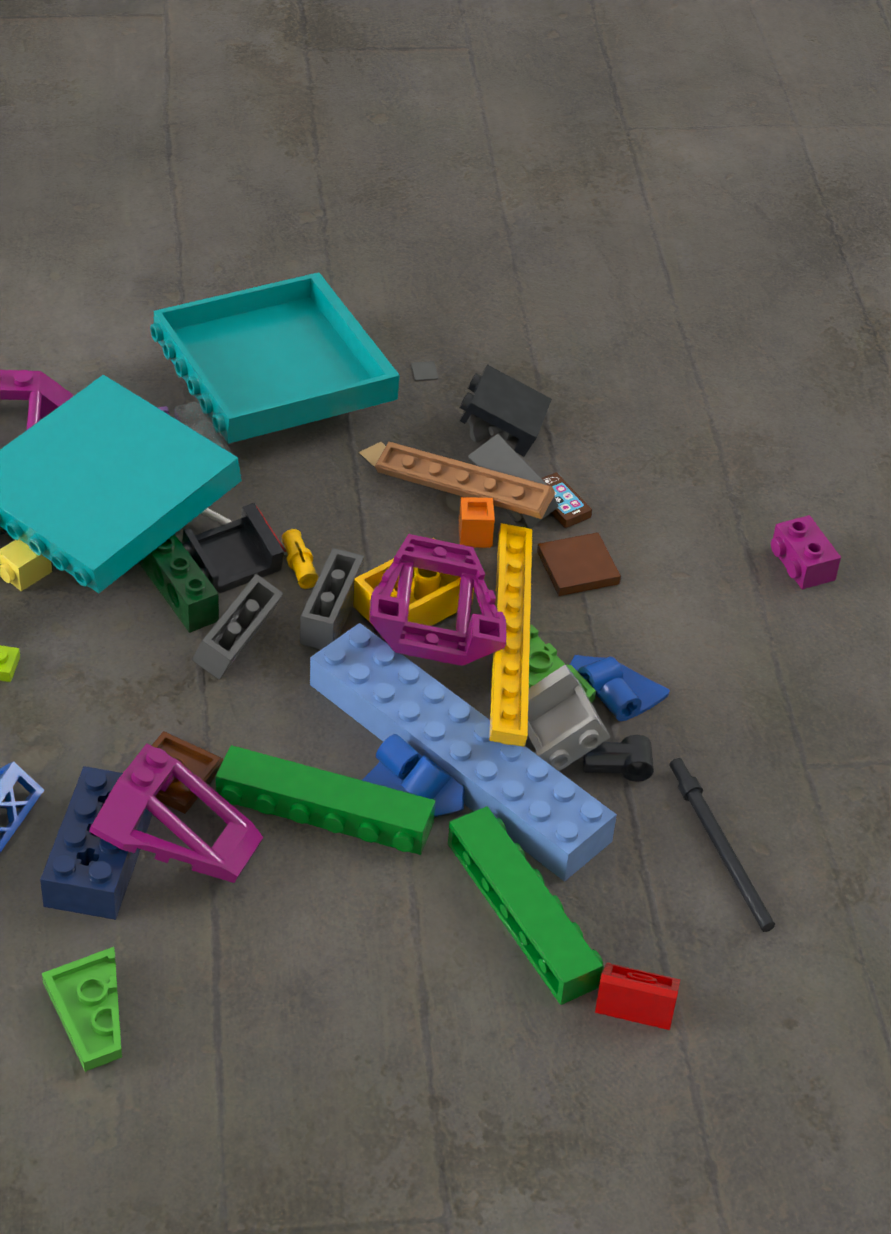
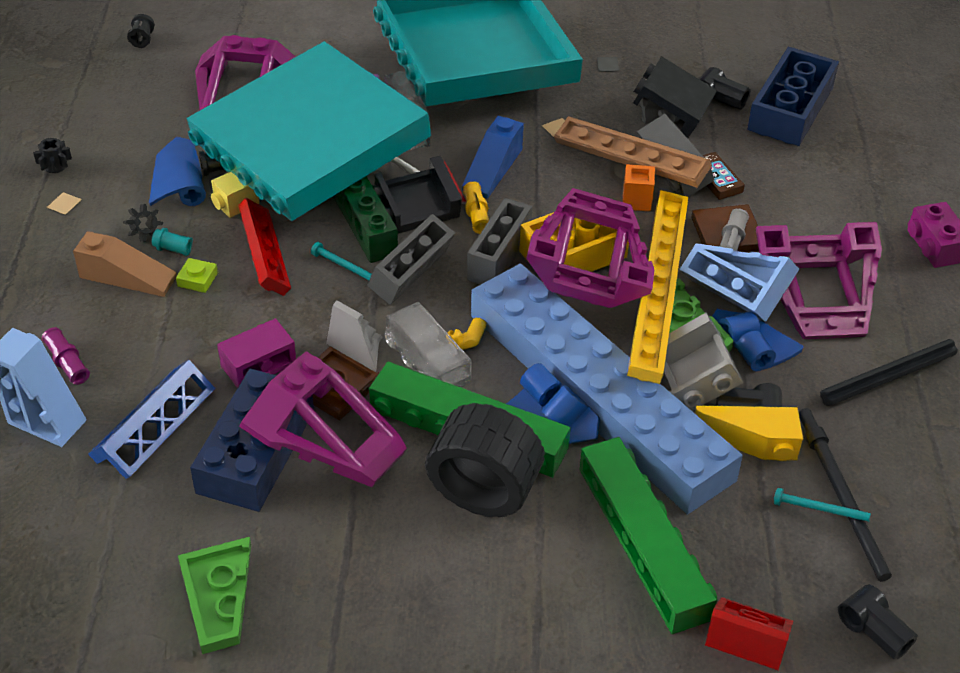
camera: 10 degrees right, 0 degrees up
none -> magenta brick [217,318,296,388]
none -> red plate [239,198,291,296]
none -> teal piece [311,242,372,280]
none -> light grey slope [326,300,382,372]
none -> clear brick [384,302,472,387]
none -> black tyre [425,403,545,517]
none -> yellow arm [446,318,487,352]
none -> blue slope [462,116,524,199]
none -> light blue wedge [679,243,799,322]
none -> yellow slope [695,405,803,461]
none -> black piece [698,67,751,110]
none -> light grey axle [719,209,749,251]
none -> dark blue brick [747,46,839,146]
none -> magenta windscreen [756,222,882,340]
none -> teal piece [774,488,871,522]
none -> black axle [820,339,958,406]
none -> black piece [838,584,918,659]

